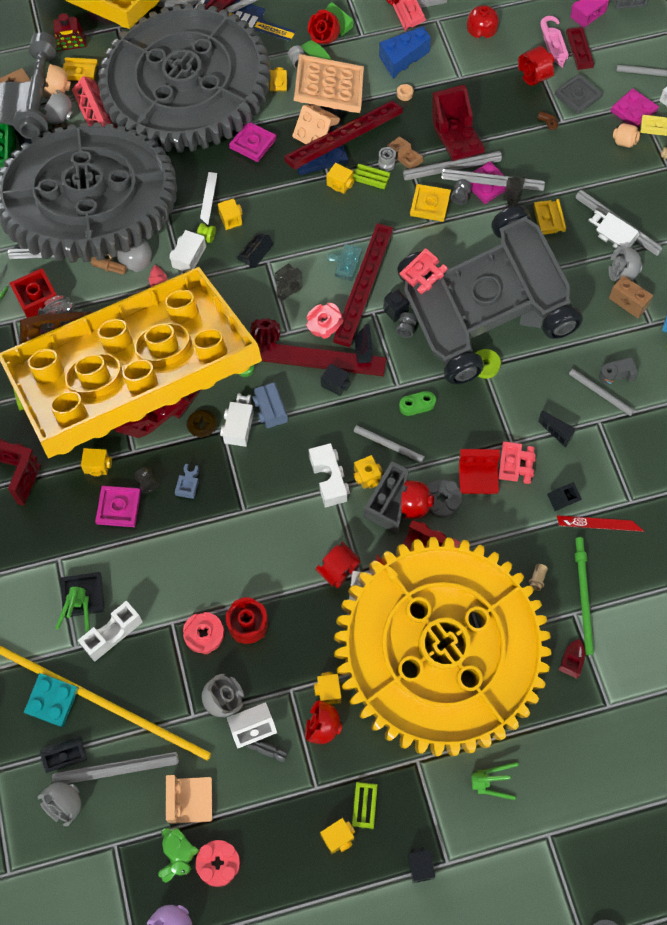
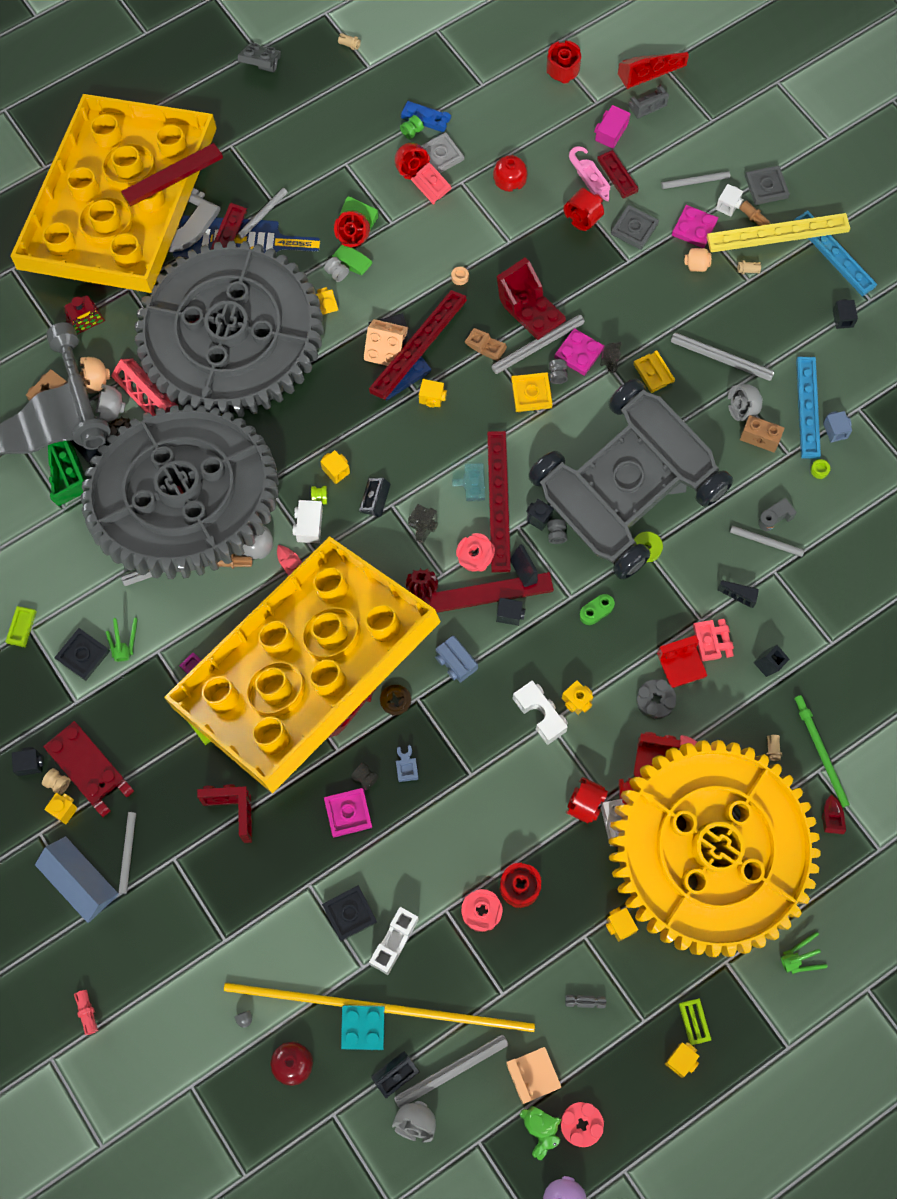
camera: 20 degrees left, 5 degrees up
red brick [9,268,61,318] -> none
reddish brown plate [20,311,92,344] -> none
clear plate [38,295,74,329] -> none
bright green plant [55,587,90,633] -> none
yellow plate [62,58,98,81] -> none
yellow brick [81,448,112,476] -> none
white sticker [200,172,217,225] -> none
light grey cylinder [201,674,244,718] -> none
white brick [220,393,254,447] -> none
white brick [227,702,277,749] -> none
dark pink plate [229,123,276,162] -> none
light nougat plate [293,54,364,113] -> none
red cylinder [305,700,342,745] -> none
lime tile [353,164,390,190] -> none
light grey bar [354,425,425,463] -> none
dark grey wedge [364,461,409,535] -> none
light grey wheel [378,147,396,171] -> none
blue wedge [379,26,431,79] -> none
coral plate [399,248,448,295] -> none
red cylinder [401,480,435,519] -> none
black brick [407,847,435,884] -> none
light grey axle [441,169,545,191] -> none
reddish brown arm [538,111,558,130] -> none
red sticker [557,516,645,532] -> none
white brick [588,210,640,249] -> none

